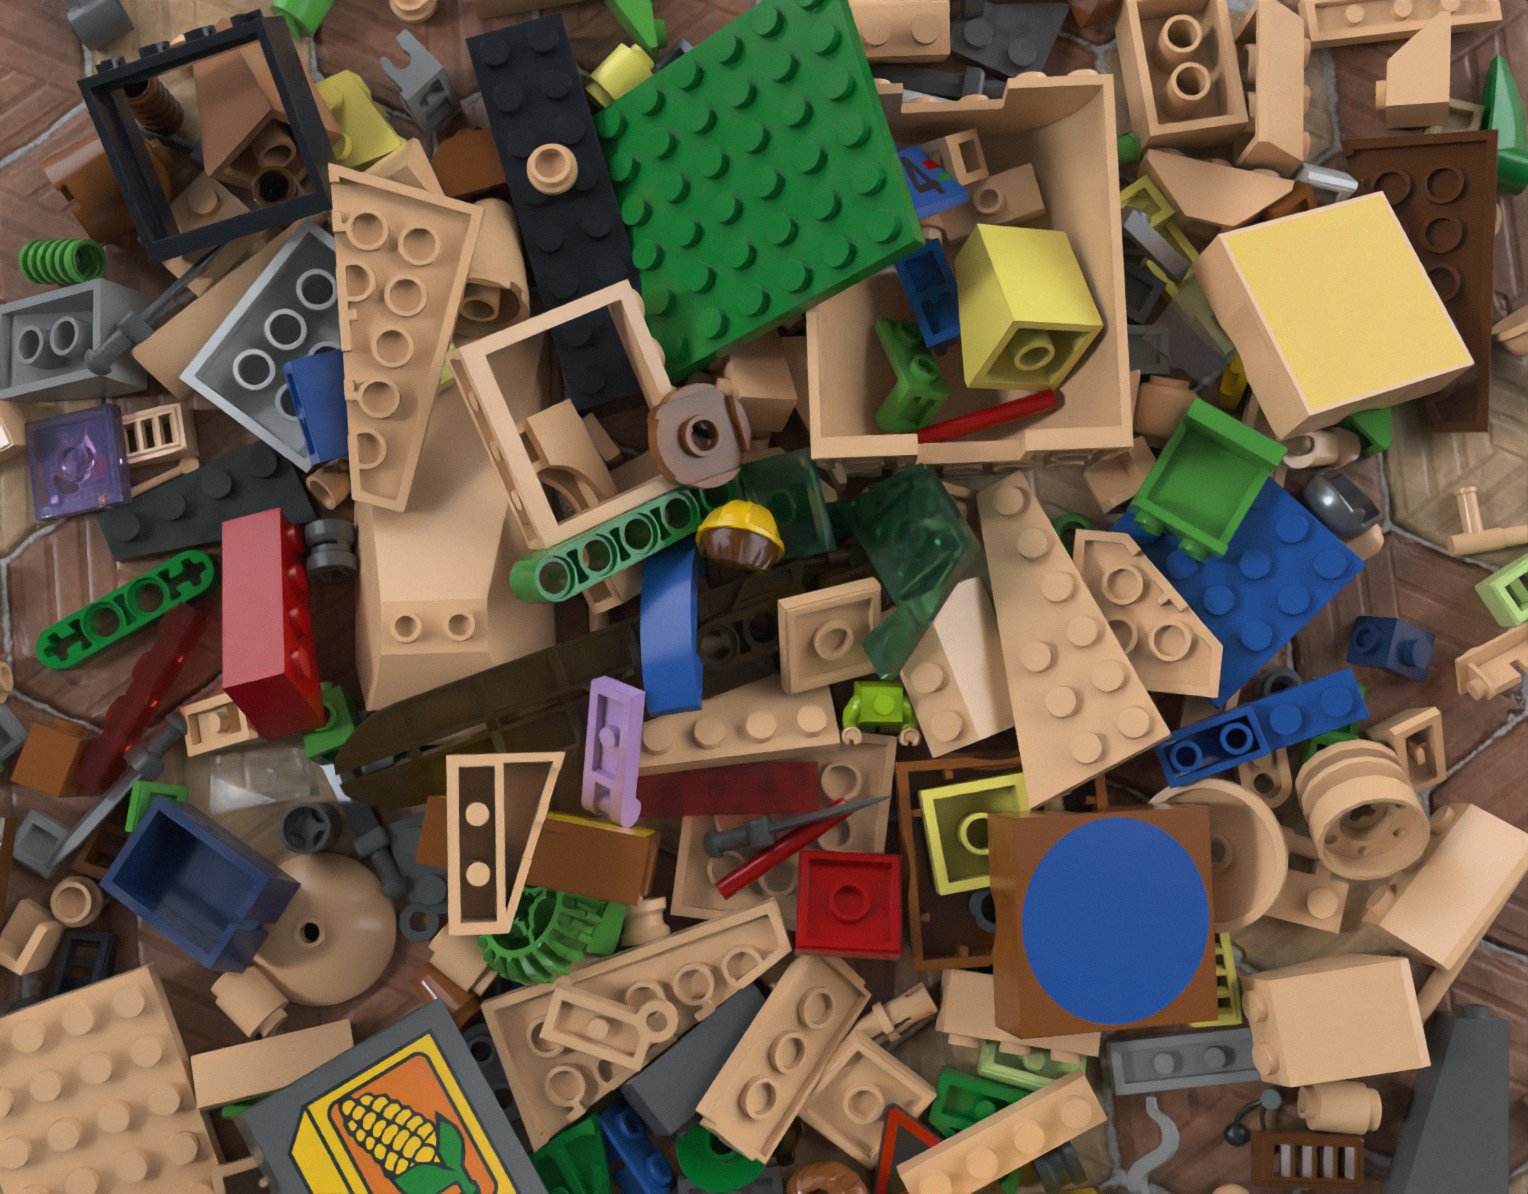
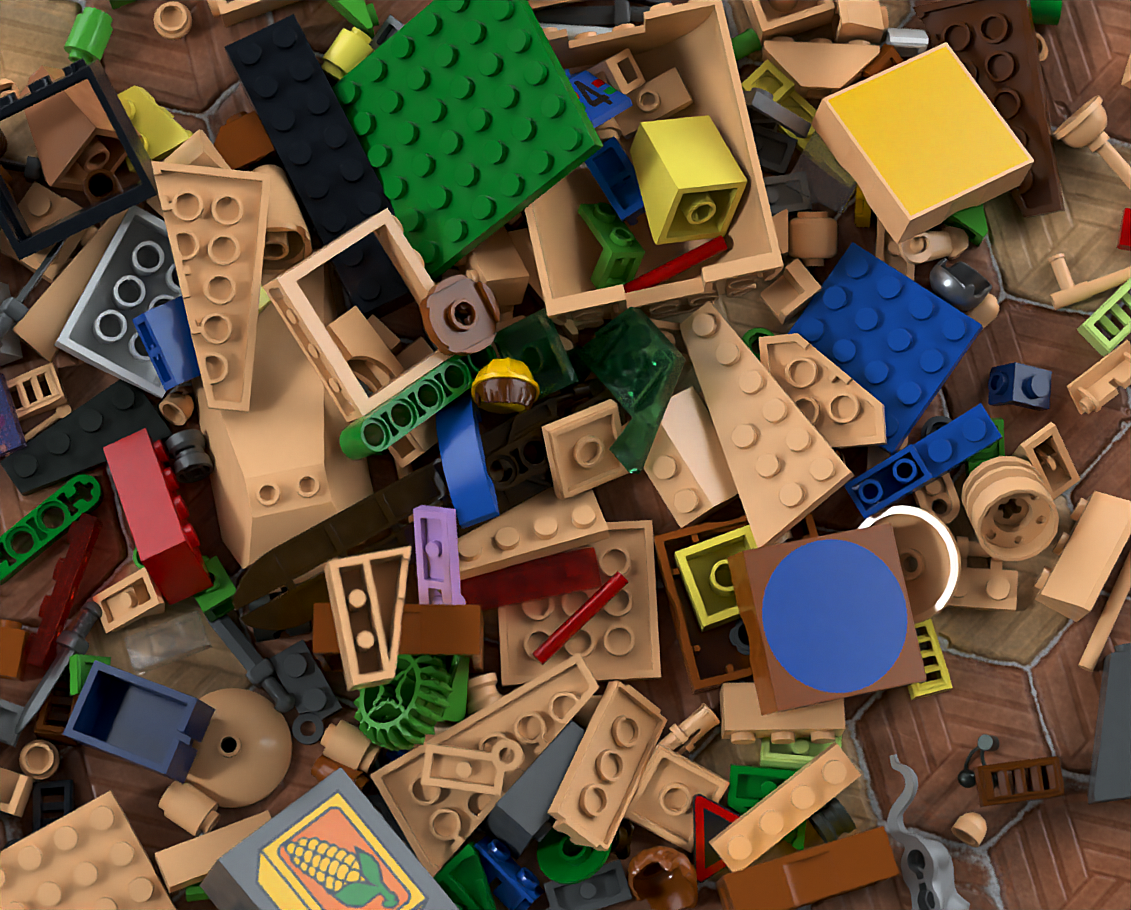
camera: 10 degrees left, 5 degrees down
dark grey wheel [279,802,343,854] -> none
light grey hinge [381,28,461,139] -> none
light nougat plate [527,143,578,195] -> none
dark grey sword [703,795,892,859] -> none
red tile [794,849,902,961] -> none
lime piece [840,681,921,746] -> none
light grey plate [1106,1024,1261,1096] -> none
bright green panel [1126,397,1288,563] -> none
light nougat slope [1240,952,1431,1088] -> none
light nougat brick [1297,1080,1382,1135] -> none

